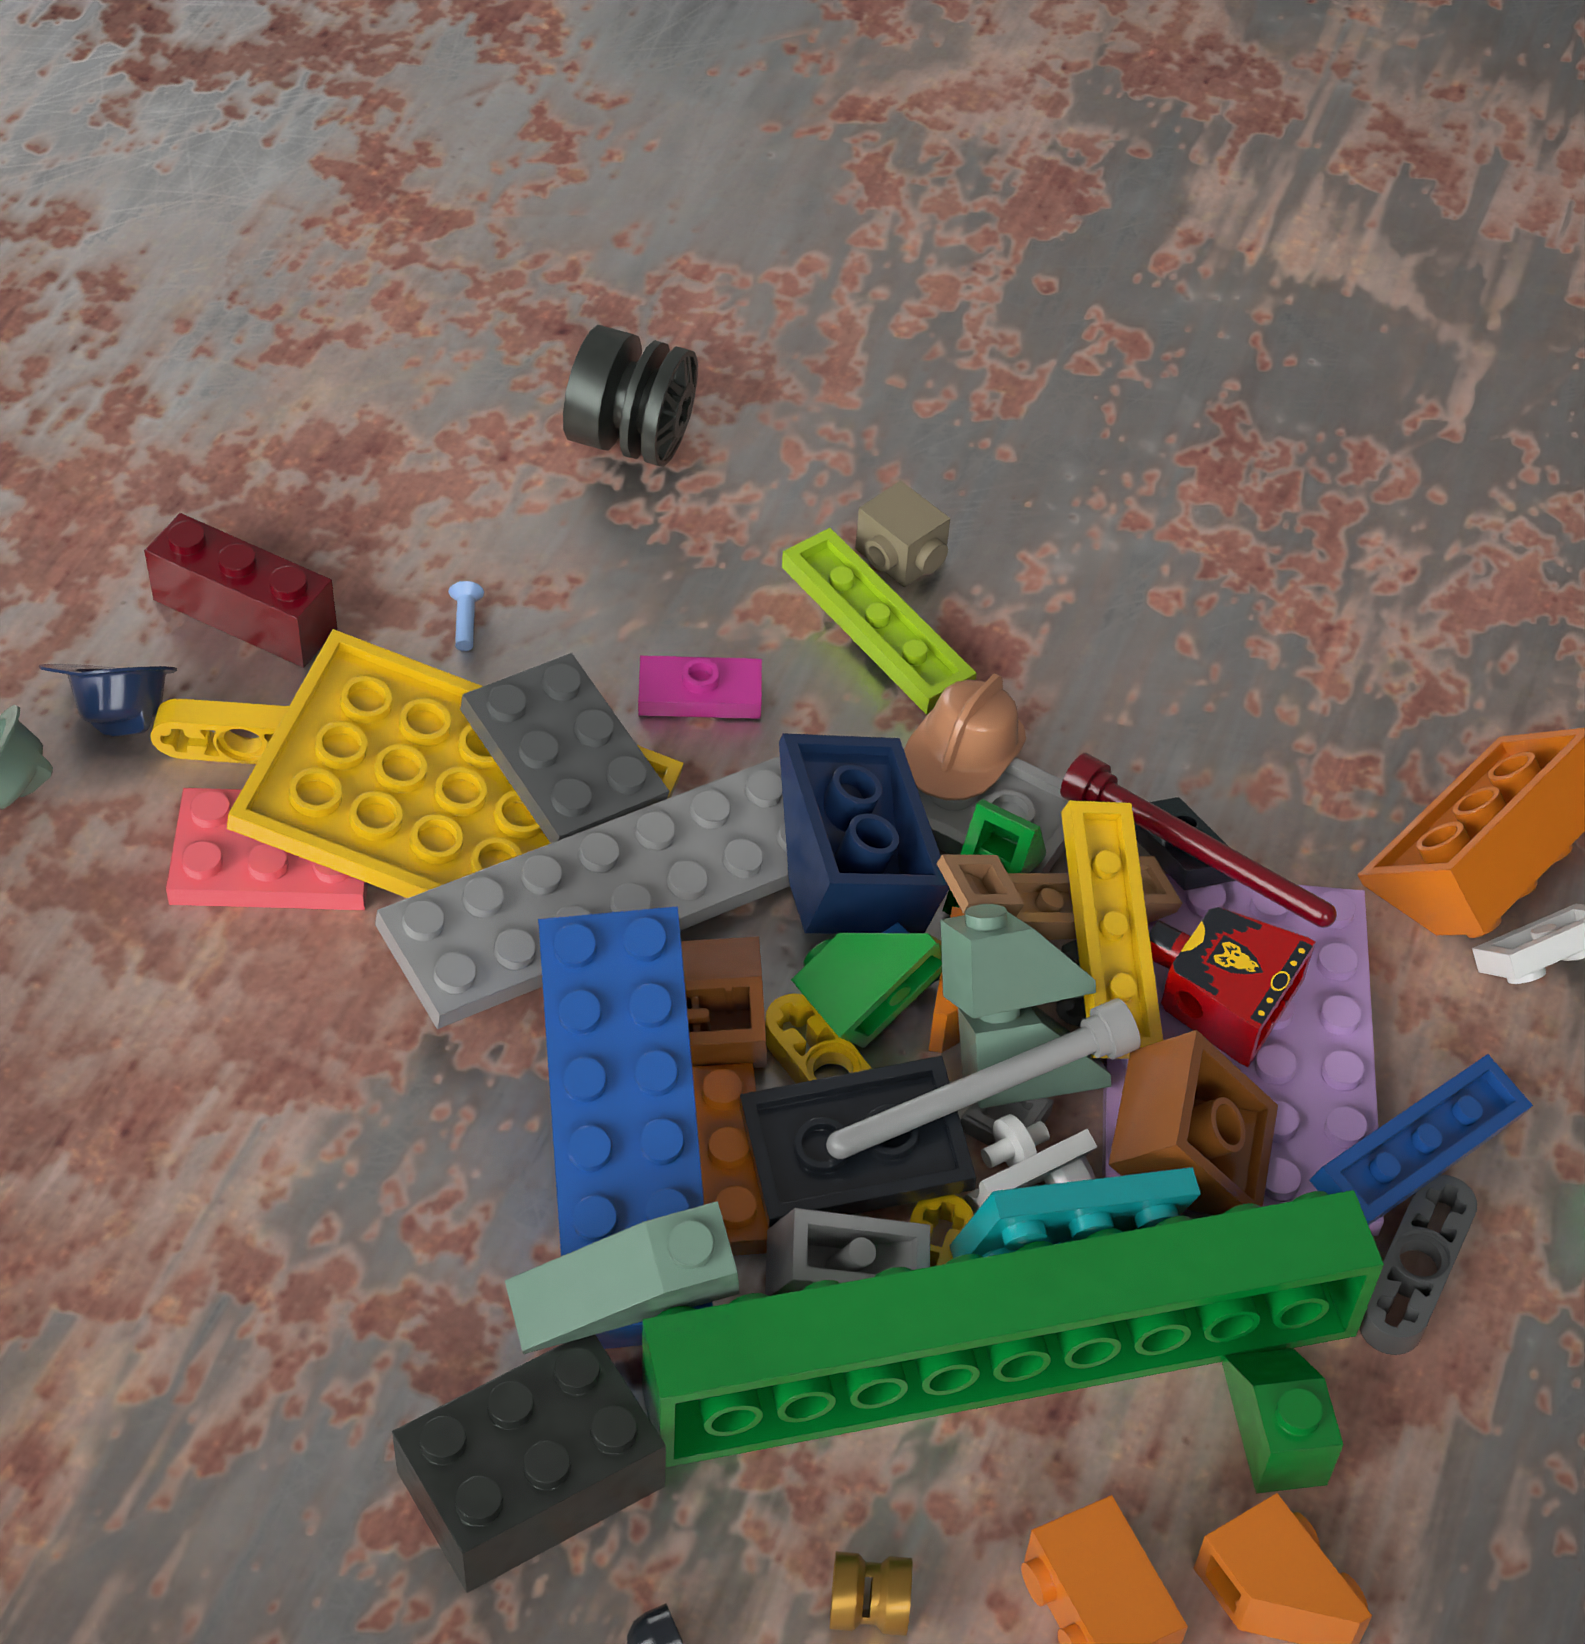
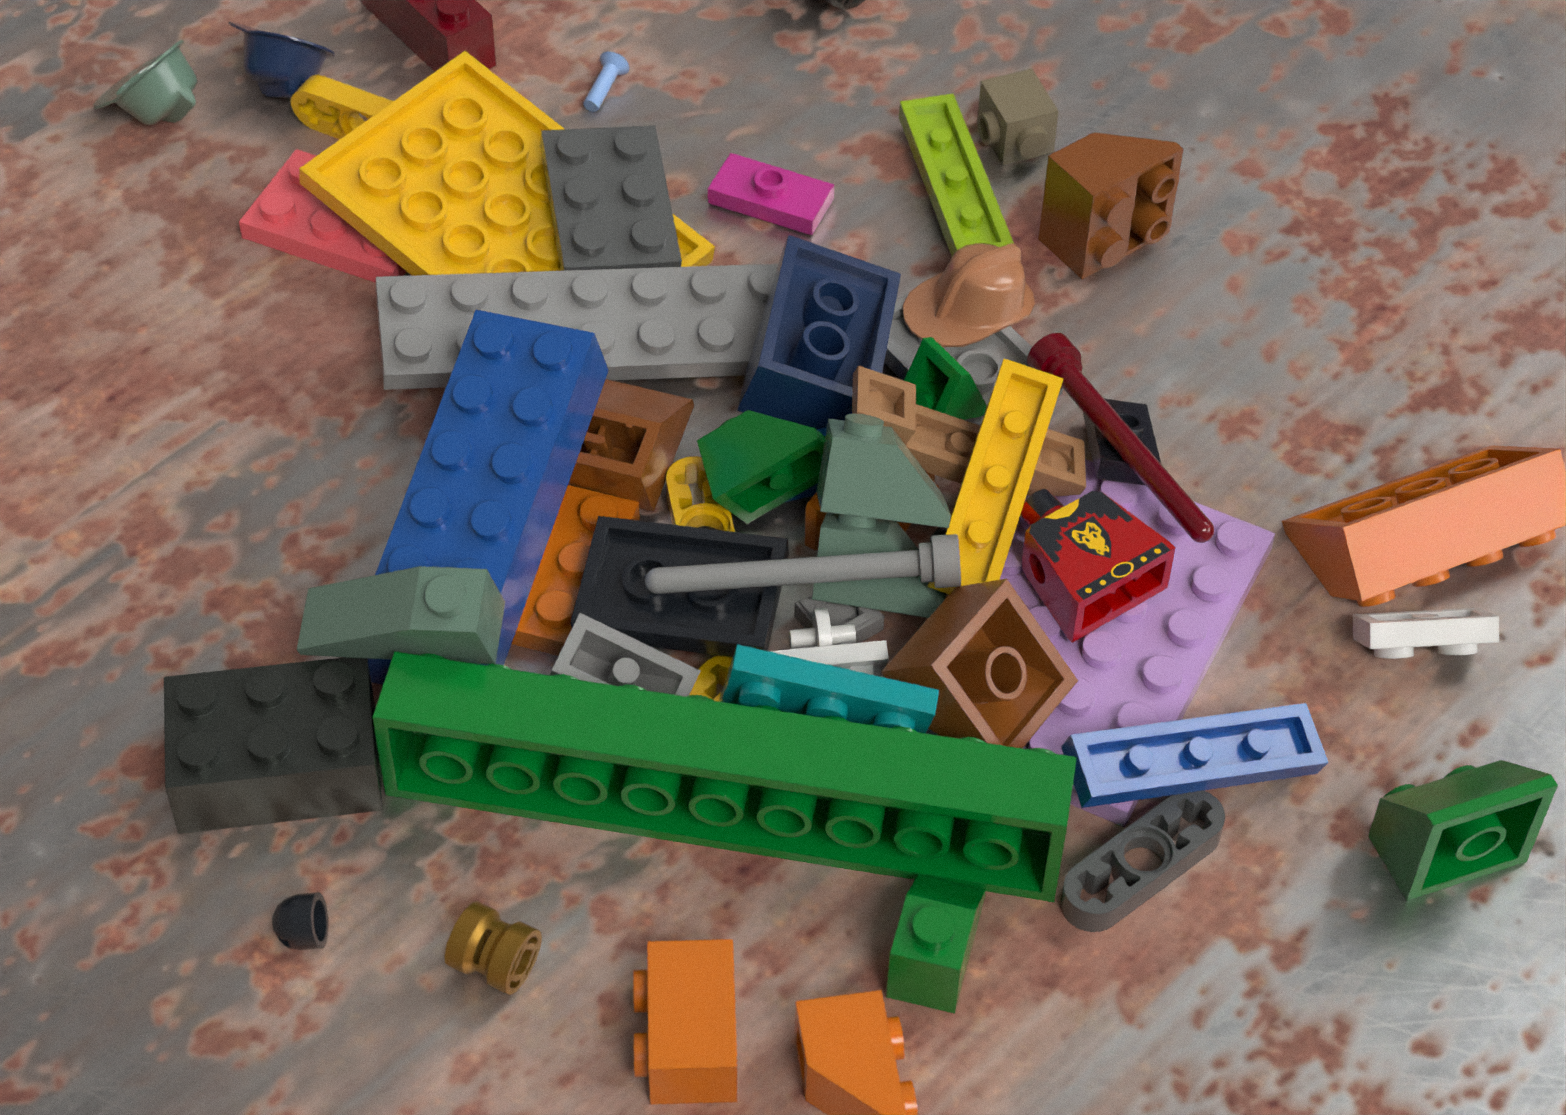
camera: 25 degrees right, 0 degrees up
none -> dark orange slope [1038,132,1184,280]

